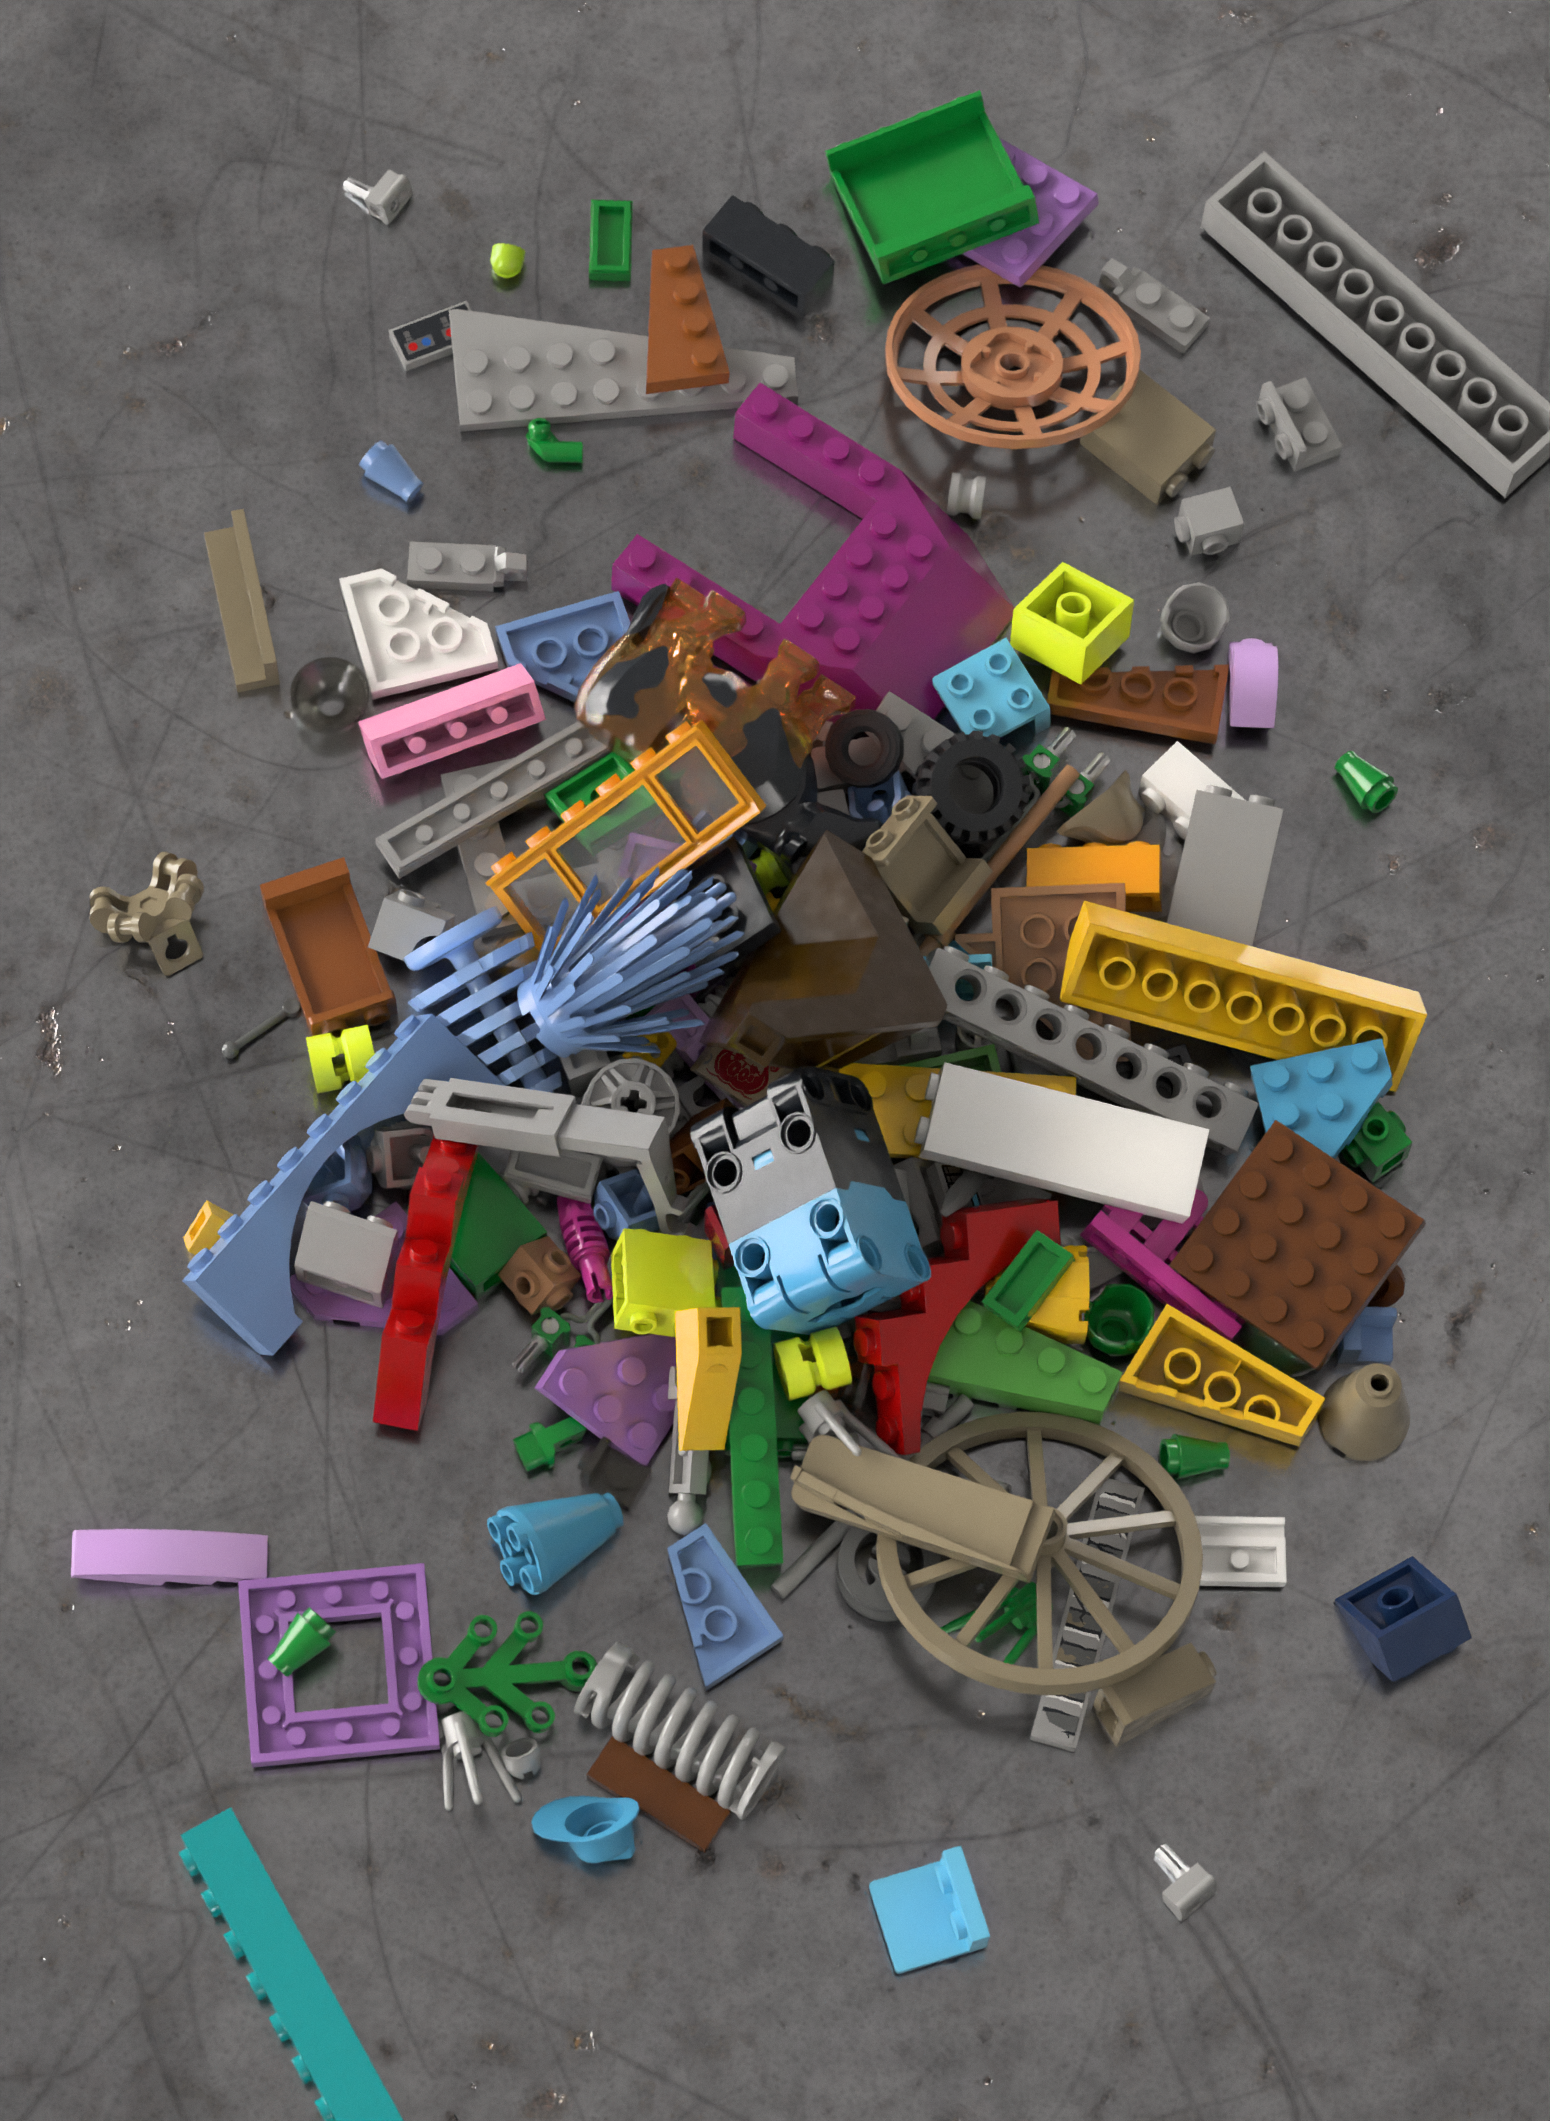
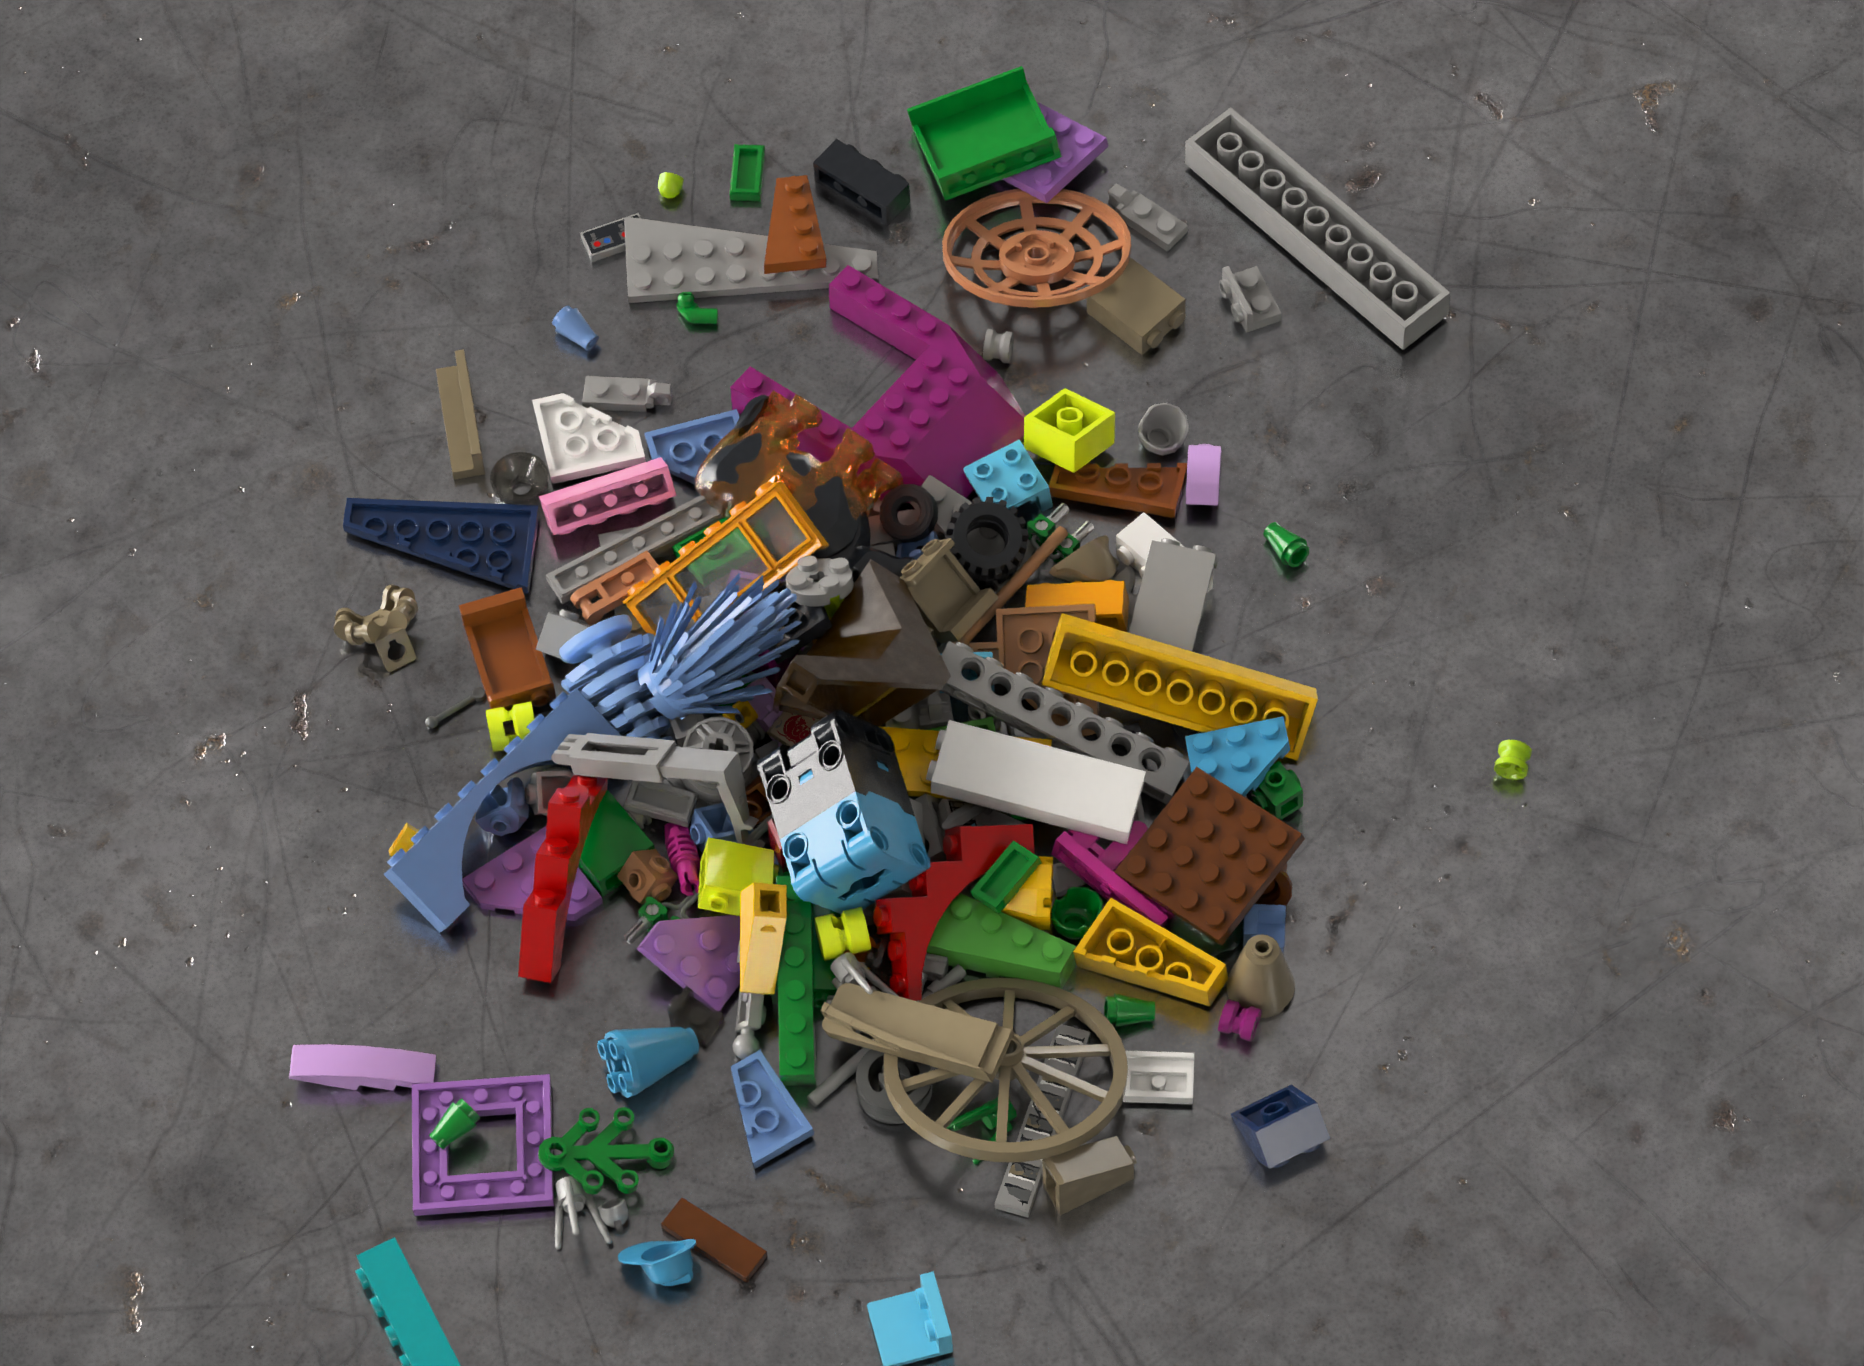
camera: 10 degrees right, 10 degrees down
light grey slope [294,1201,401,1309] -> none
light grey piece [343,169,413,225] -> none
green piece [512,1417,587,1471] -> none
light grey piece [574,1641,787,1820] -> none
light grey piece [1155,1844,1217,1922] -> none
light grey brick [1174,487,1244,556] -> none
none -> dark blue wing [343,498,540,594]
none -> nougat plate [570,550,659,625]
none -> light grey plate [786,556,853,607]
none -> magenta wheel [1218,999,1262,1042]

